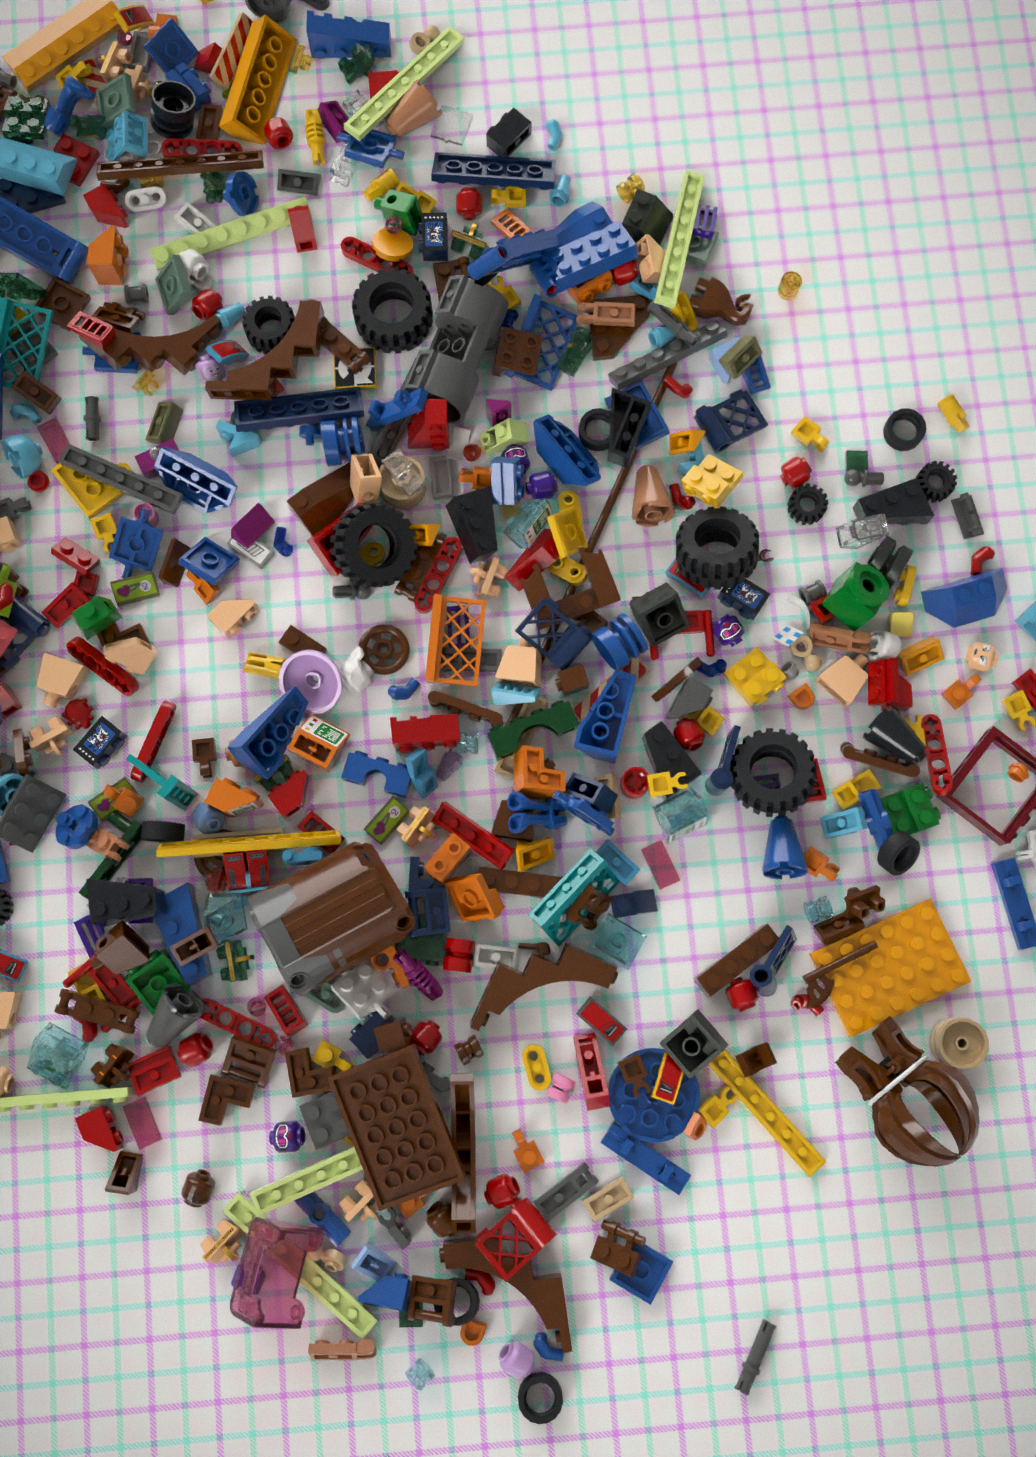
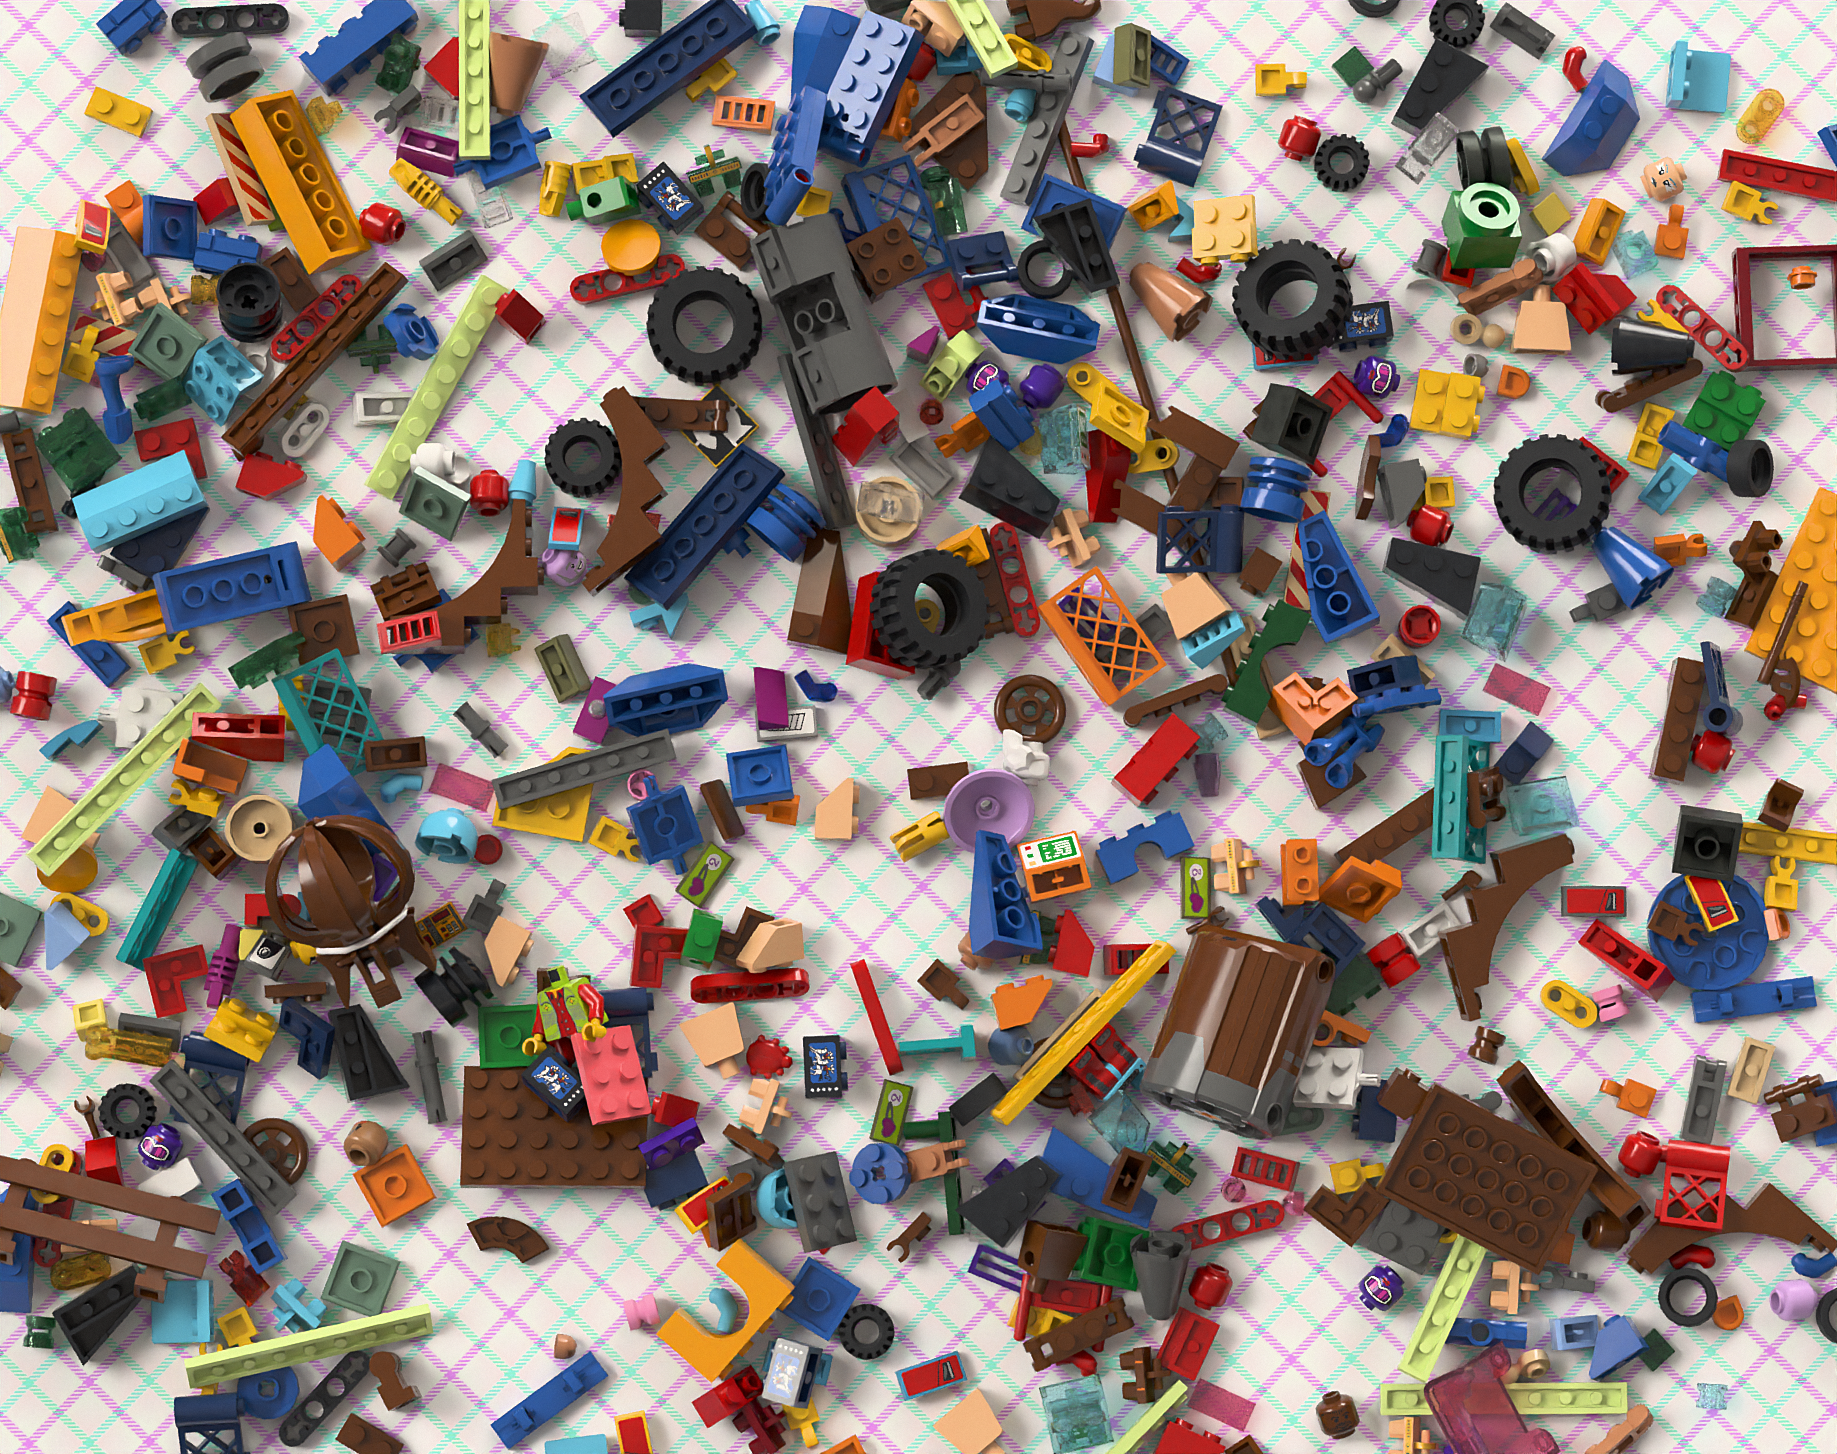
camera: 45 degrees left, 5 degrees up
plate [51,537,100,576] -> none
orange plate [103,784,145,818] -> none
reddish brown plate [198,1074,256,1126] -> none
reddish brown plate [221,1035,277,1089] -> none
dark azure plate [282,847,327,866] -> none
light nougat torso [350,454,382,505] -> none
blue hinge [366,388,428,430] -> none
clear pink hinge [384,217,402,234] -> none
blue arm [388,678,420,700] -> none
magenta hinge [393,949,443,1001] -> none
dark azure slope [405,747,438,799] -> none
reddish brown plate [407,1275,457,1327] -> none
red head [411,1020,442,1056] -> none
red plate [432,802,515,870] -> none
red head [456,187,483,221] -> none
light orange slope [516,836,555,872] -> none
yellow plate [647,771,688,798] -> none
dark blue piece [705,725,741,796] -> none
white sticker [773,625,803,647] -> none
none -> dark grey plate [374,84,422,135]
none -> reddish brown plate [886,1212,932,1263]
none -> red plate [922,269,990,340]
none -> dark blue plate [945,231,1019,292]
none -> reddish brown hand [1186,906,1230,935]
none -> dark grey plate [1569,583,1626,623]
none -> clear light blue brick [1612,230,1659,280]

